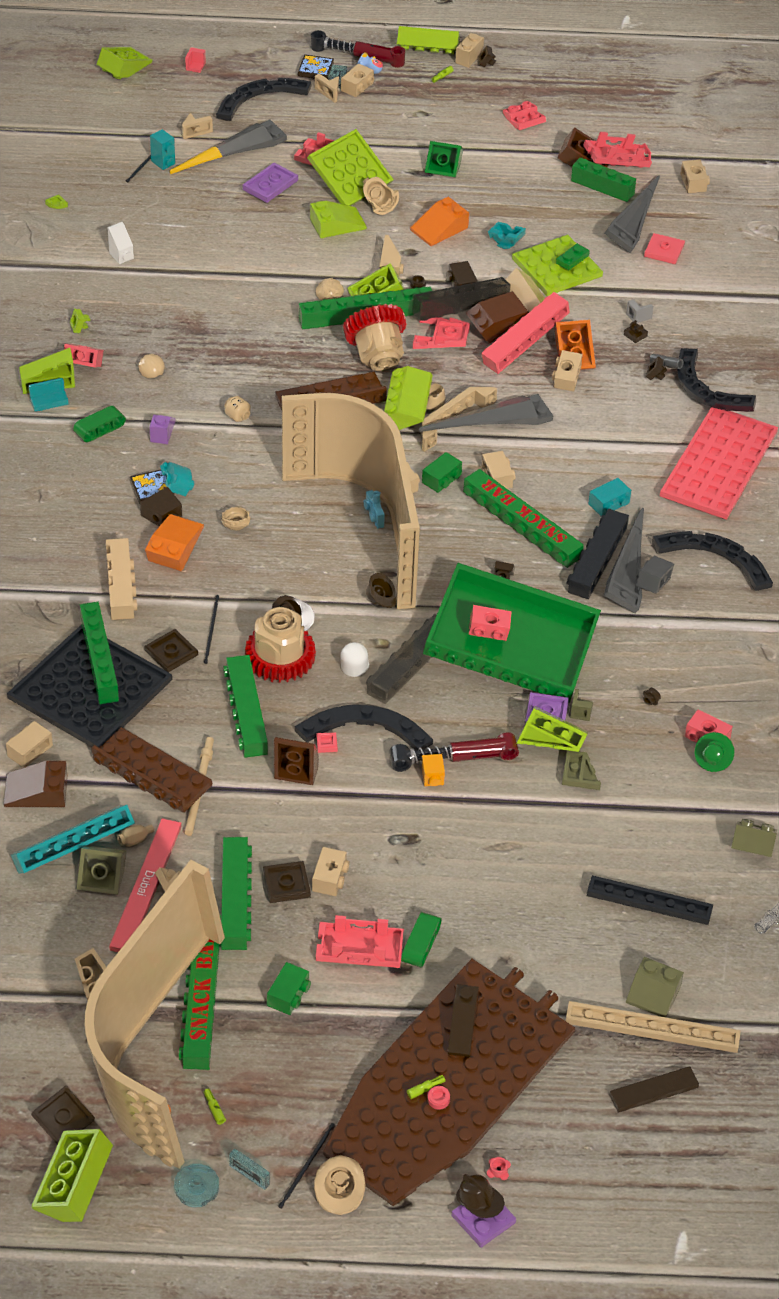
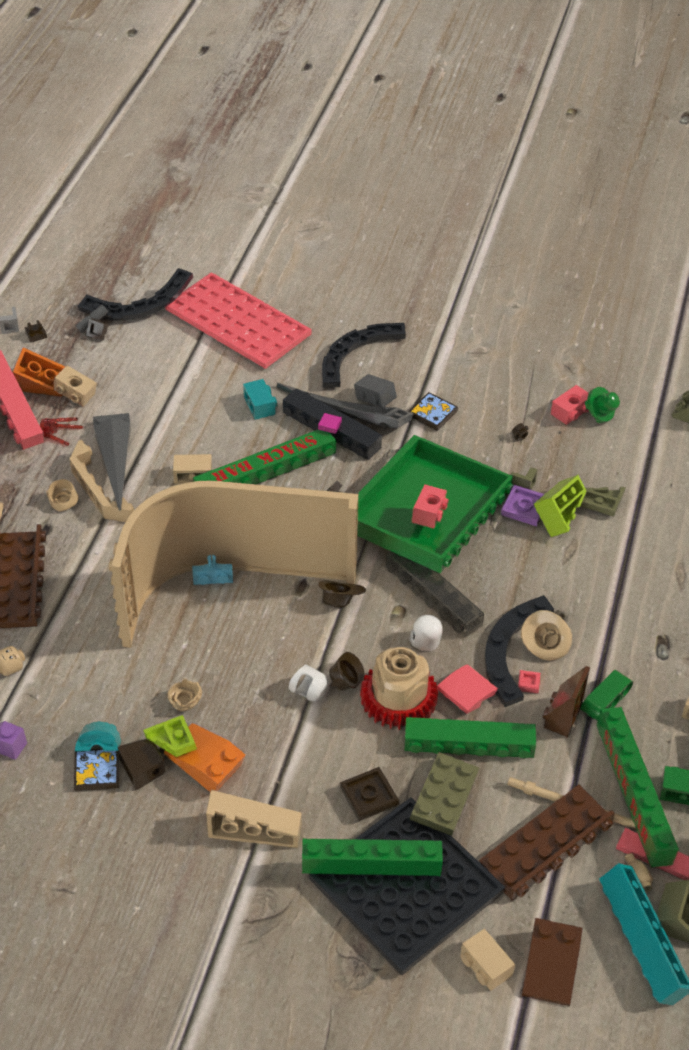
camera: 75 degrees left, 0 degrees up
black piece [204,595,219,664] -> none
lime slope [384,366,433,430] -> none
dark red piece [389,732,519,772] -> none
light orange brick [421,754,445,786] -> none
none -> clear red plant [40,417,83,446]
none -> lime wing [143,715,197,757]
none -> white helmet [289,665,329,701]
none -> dark pink tile [318,413,342,434]
none -> tile [408,392,458,431]
none -> olive plate [410,752,479,836]
none -> coral slope [437,664,498,714]
none -> tan hat [521,610,572,661]
none -> green beam [580,670,634,721]
none -> green brick [596,707,679,867]

